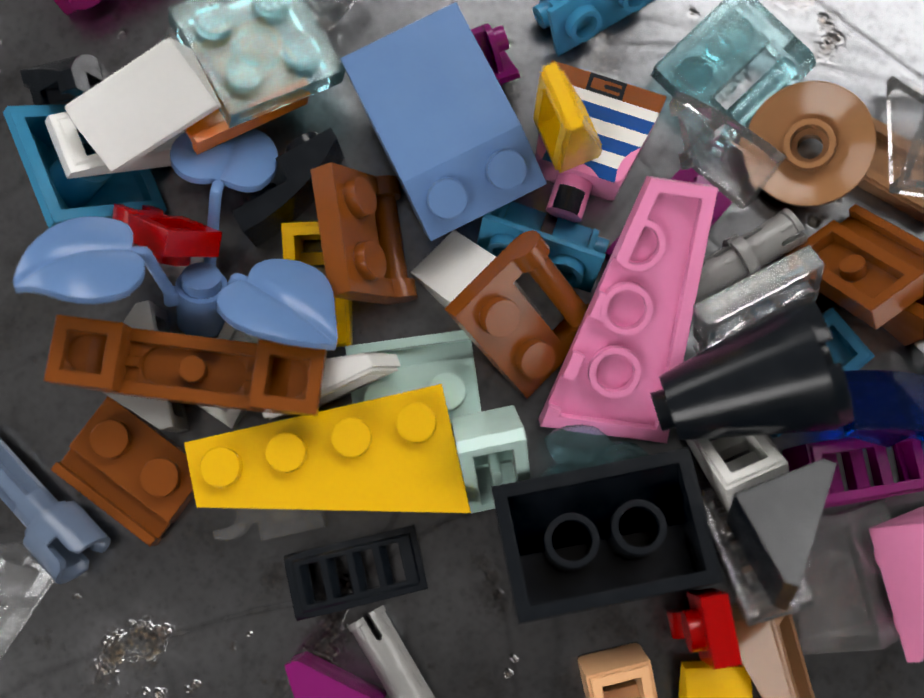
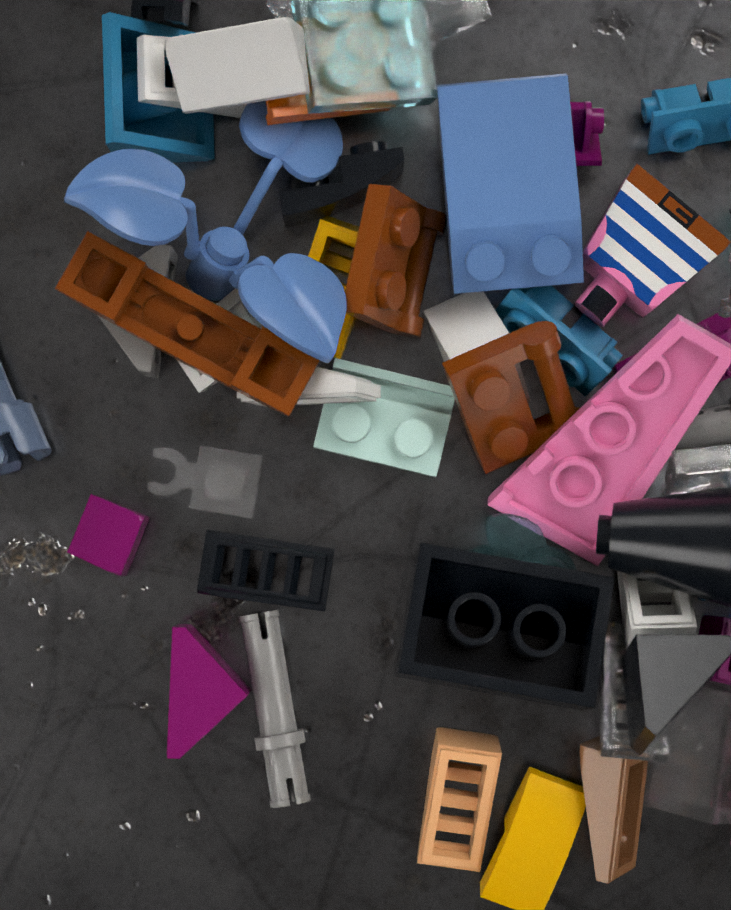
camera: 15 degrees right, 5 degrees up
dark orange plate [50,396,194,547] -> none
red plate [112,204,222,266] -> none
yellow wing [184,384,471,513] -> none
light aqua slope [451,405,531,514] -> none
yellow slope [533,62,602,173] -> none
red plate [666,587,743,670] -> none
none -> magenta slope [67,494,150,577]

